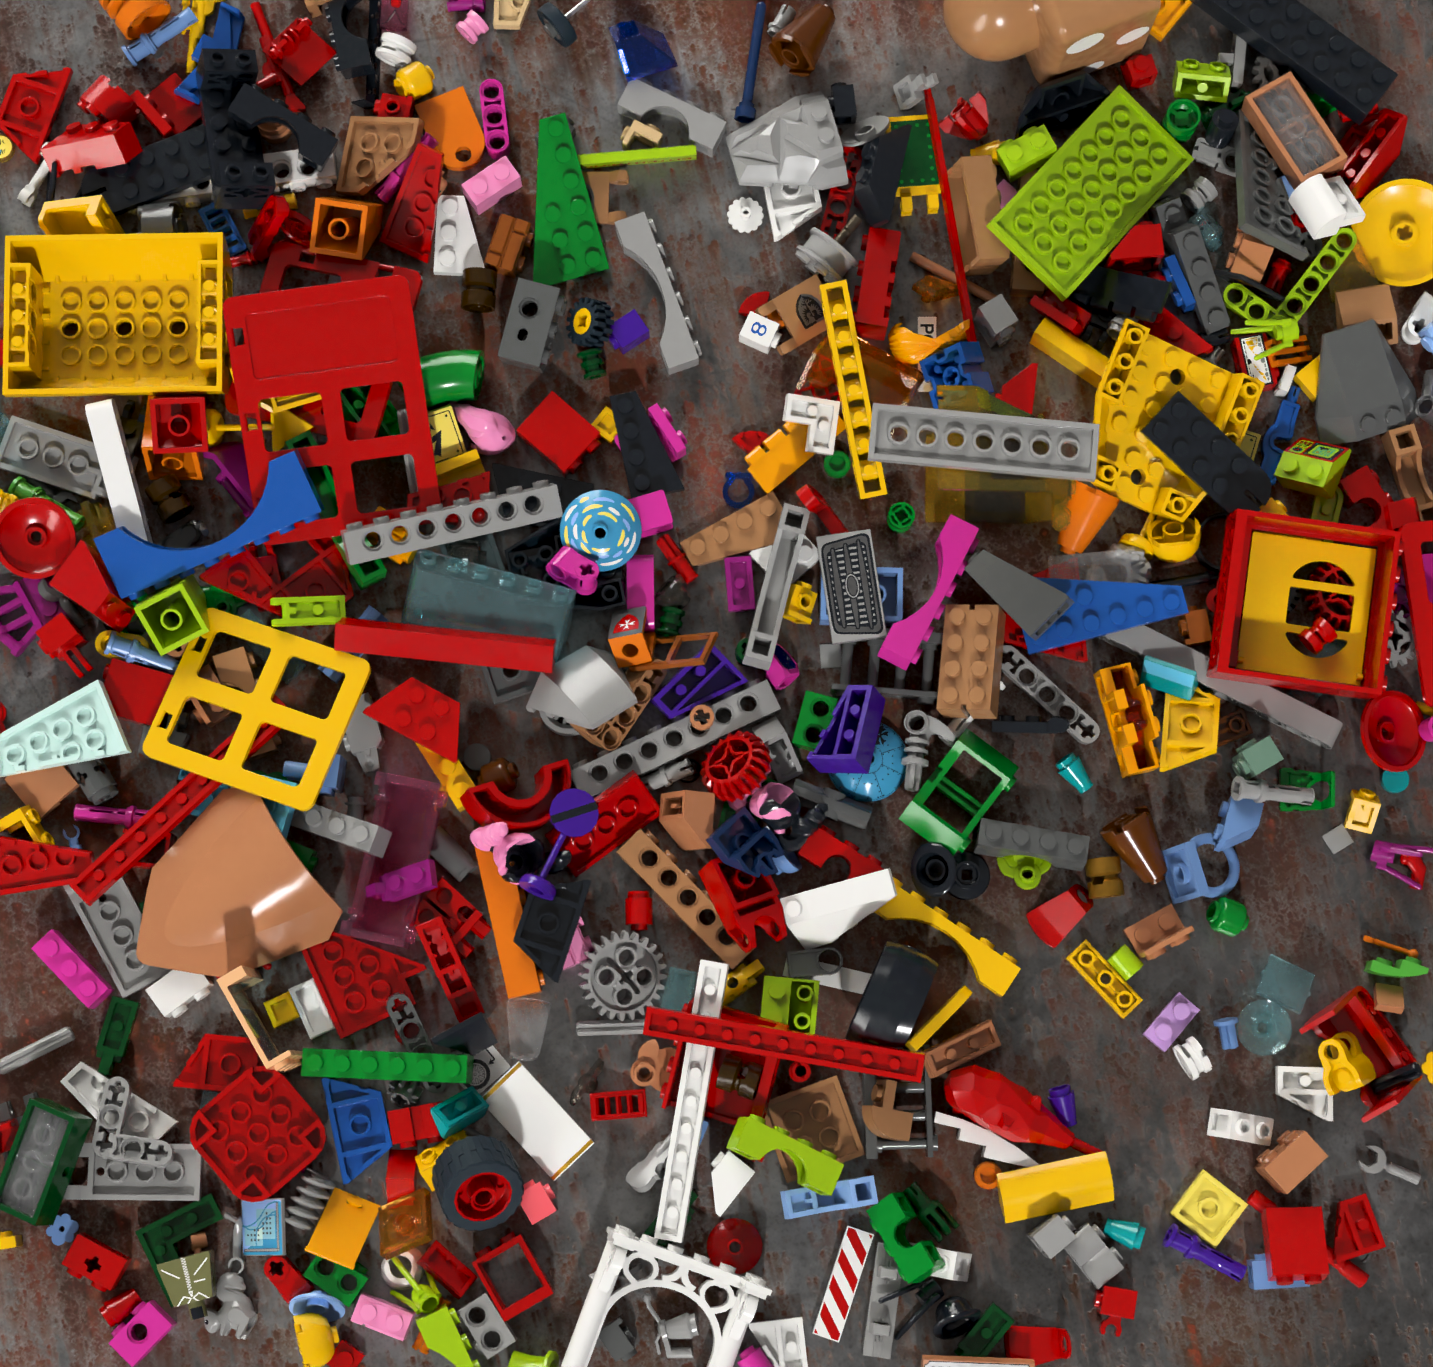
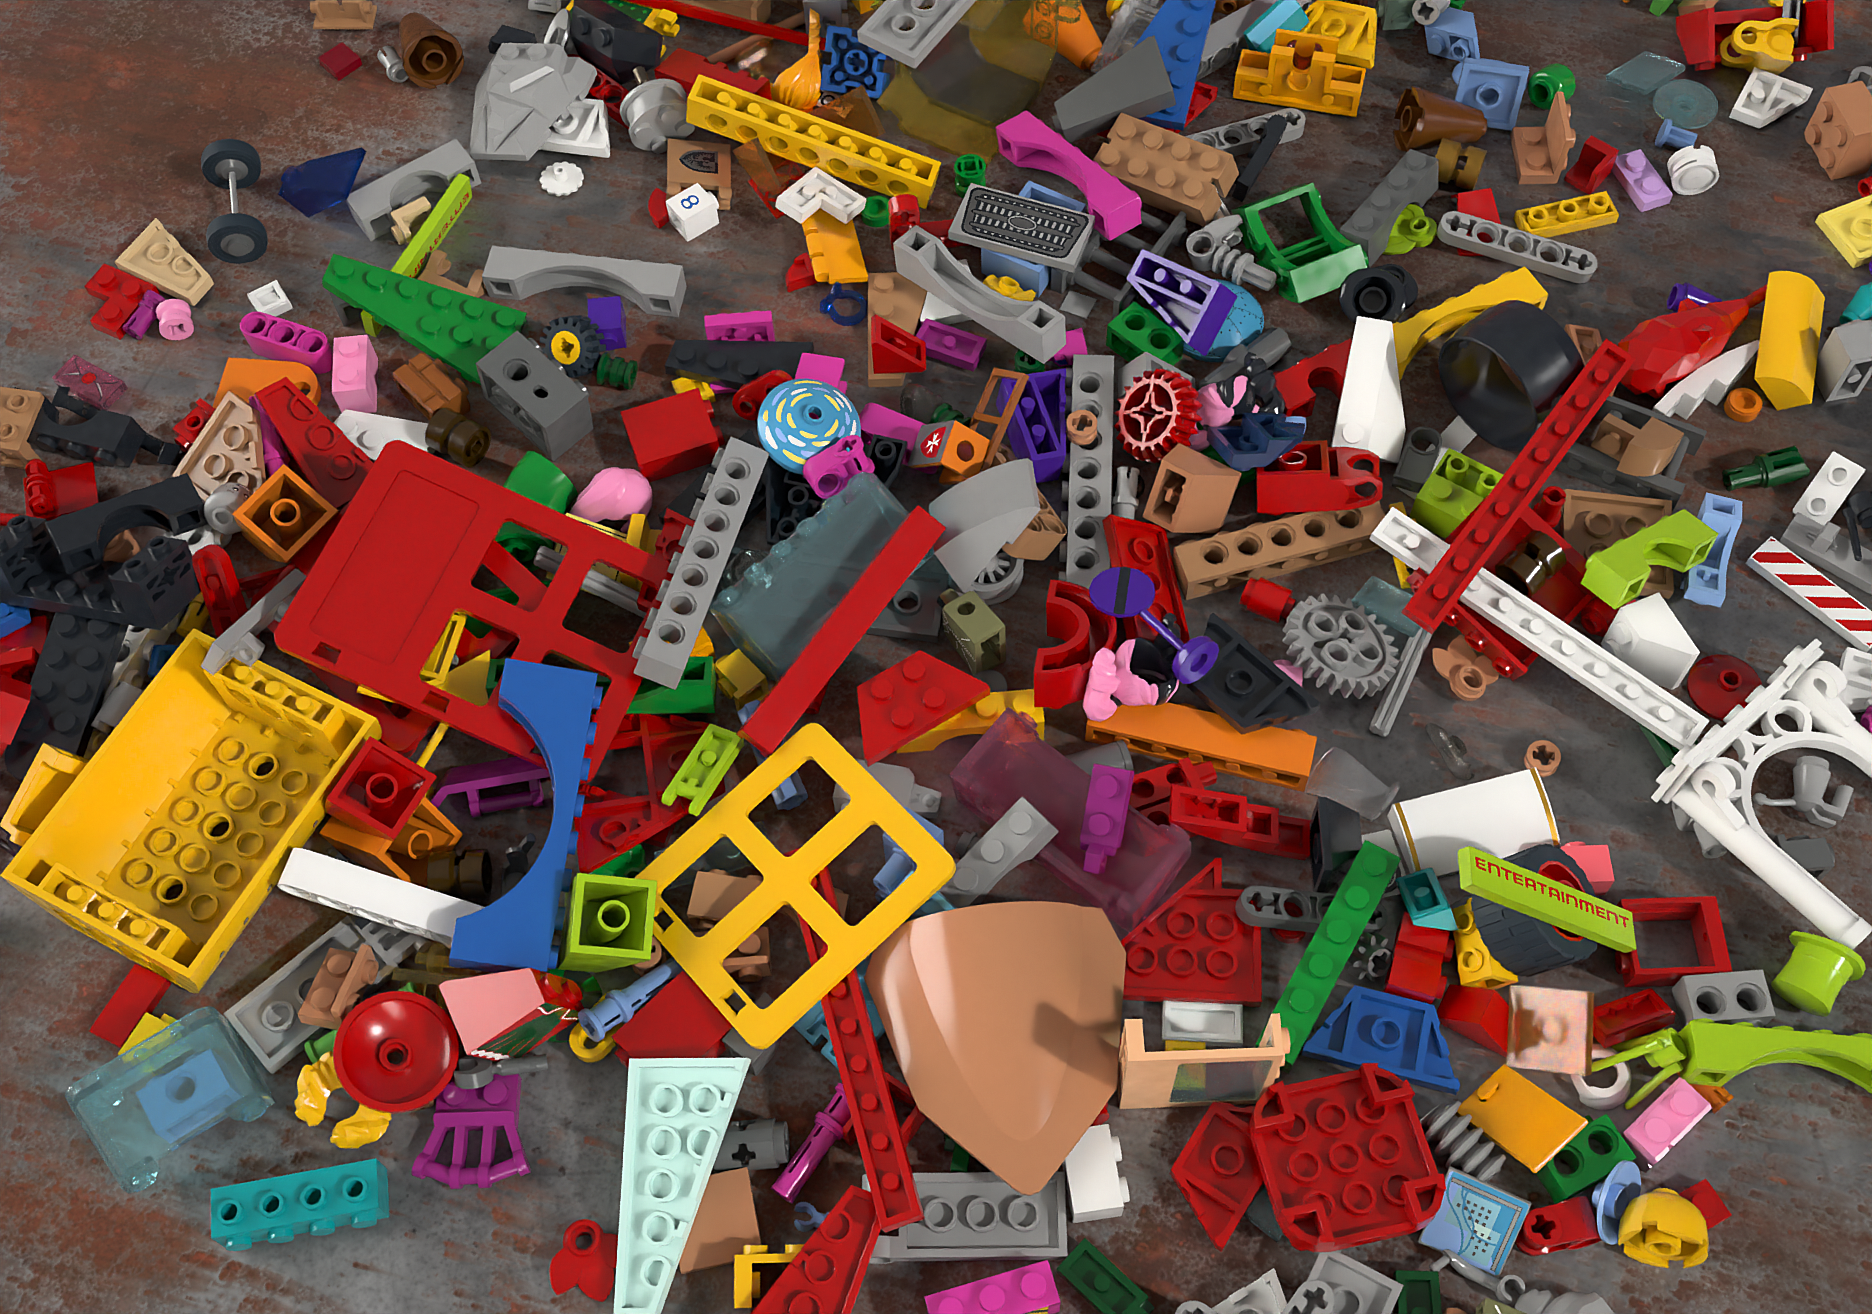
camera: 55 degrees left, 20 degrees down
red brick [35,612,94,679] -> none
white wheel [375,32,417,68] -> none
yellow head [394,61,435,101] -> none
reddish brown head [477,757,520,794] -> none
red slope [590,1089,647,1121] -> none
light grey piece [626,1132,672,1193] -> none
red axle [656,534,699,586] -> none
dark blue piece [734,1,766,124] -> none
green arch [866,1192,946,1284] -> none
teal cone [1055,752,1093,794] -> none
lime beam [1107,944,1144,981] -> none
white bracket [1207,1108,1274,1146] -> none
none -> light grey hinge [200,568,307,675]
none -> light grey head [204,482,253,534]
none -> white tile [247,280,293,317]
none -> nougat bracket [298,944,378,1030]
none -> yellow brick [714,648,769,711]
none -> red plate [732,370,793,420]
none -> red slope [871,314,926,374]
none -> olive torso [937,588,1006,676]
none -> light grey beam [1437,211,1597,284]
none -> lime tile [1458,846,1636,953]
none -> nougat bush [1524,740,1561,777]
none -> red panel [1564,135,1619,195]

